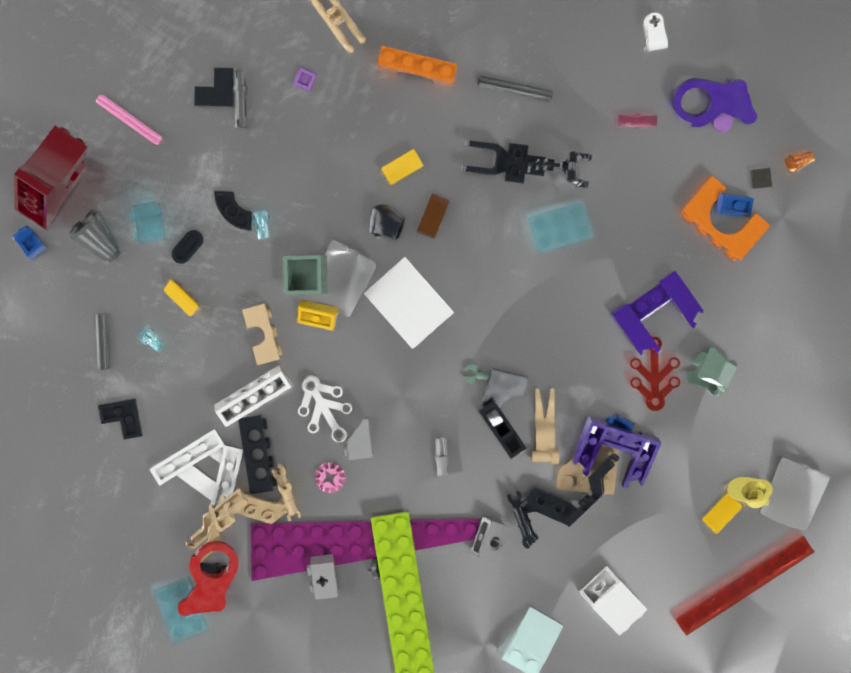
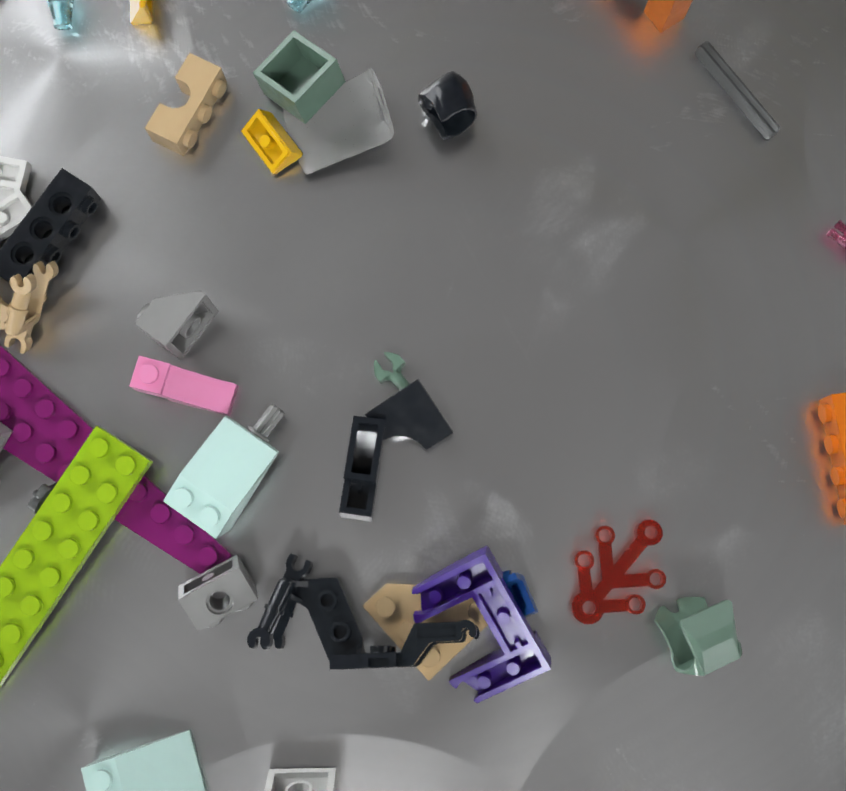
camera: 45 degrees right, 10 degrees down
white brick [214,365,291,427] -> none
white plant [298,375,352,443] -> none
bright pink gear [315,462,345,493] -> none
white sticker [364,257,454,349] -> none
yellow slope [381,149,424,185] -> none
reddish brown slope [417,193,450,238] -> none
black piece [462,140,592,188] -> none
clear light blue plate [528,201,594,254] -> none
tan flag [532,388,559,464] -> none
dark purple wedge [612,271,704,356] -> none
none -> bright pink slope [129,356,239,416]
none -> light aqua slope [163,416,279,539]

